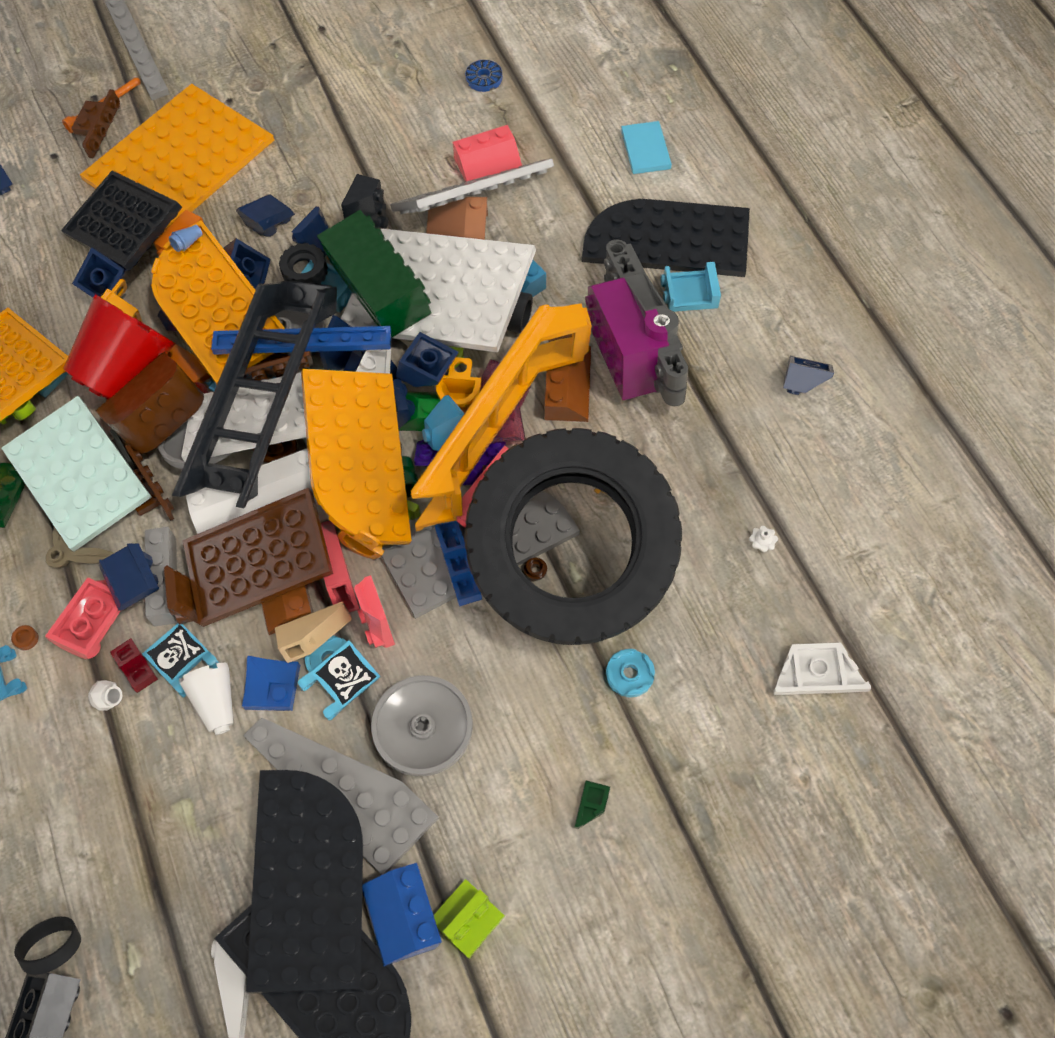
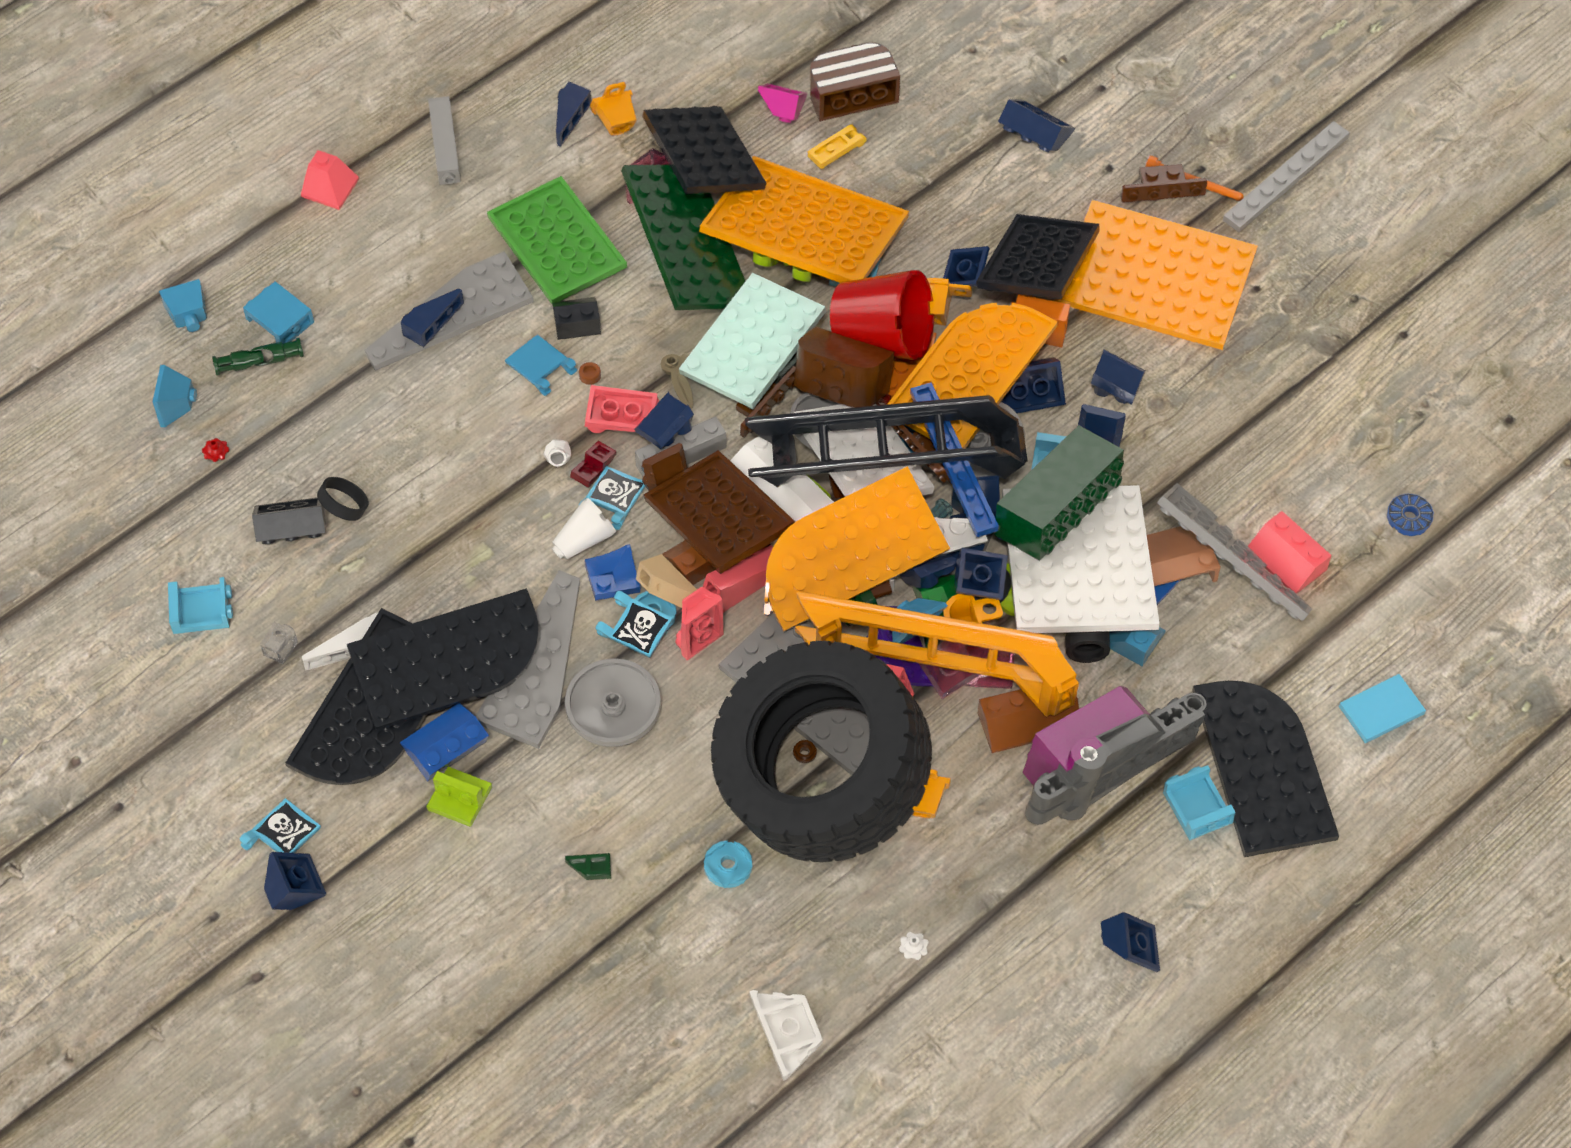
camera: 70 degrees right, 5 degrees down
medium blue cone [169,224,203,252] -> none
black tyre [279,243,328,284] -> none
black slope [341,174,389,230] -> none

